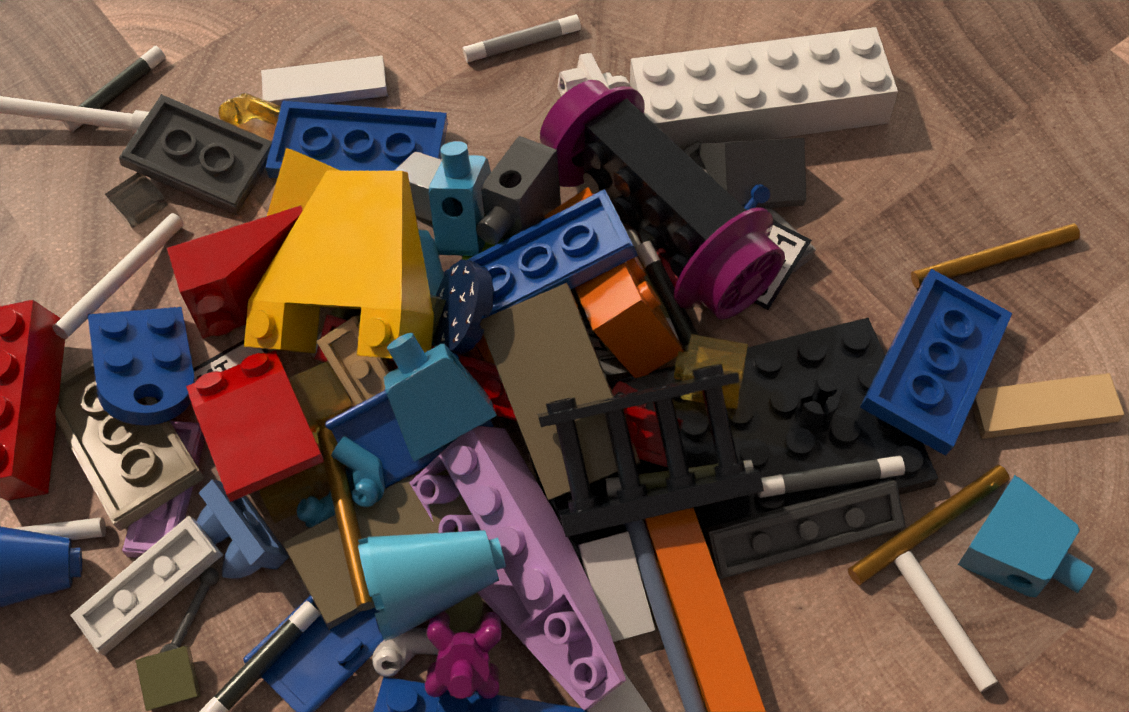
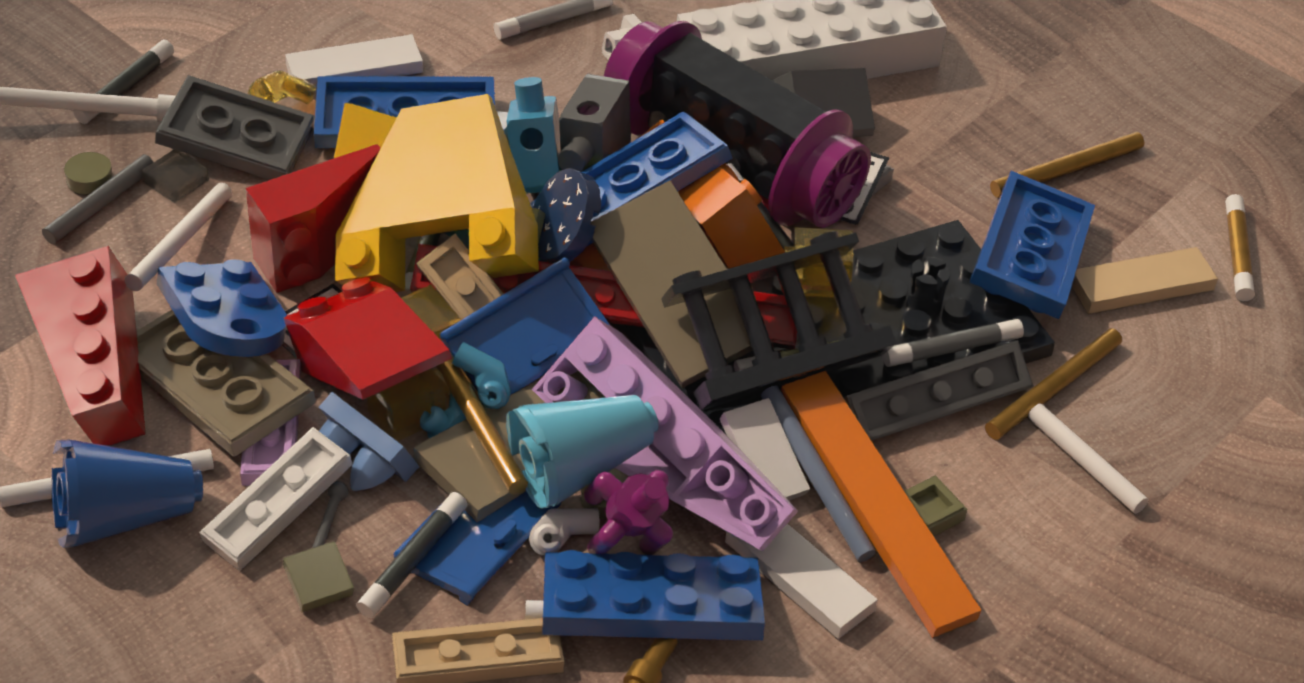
camera: 15 degrees left, 15 degrees down
dark azure torso [384,333,497,462] -> none
dark azure torso [958,475,1094,598] -> none
none -> dark grey bar [42,154,155,244]
none -> olive tile [64,152,113,195]
none -> olive tile [904,475,968,536]

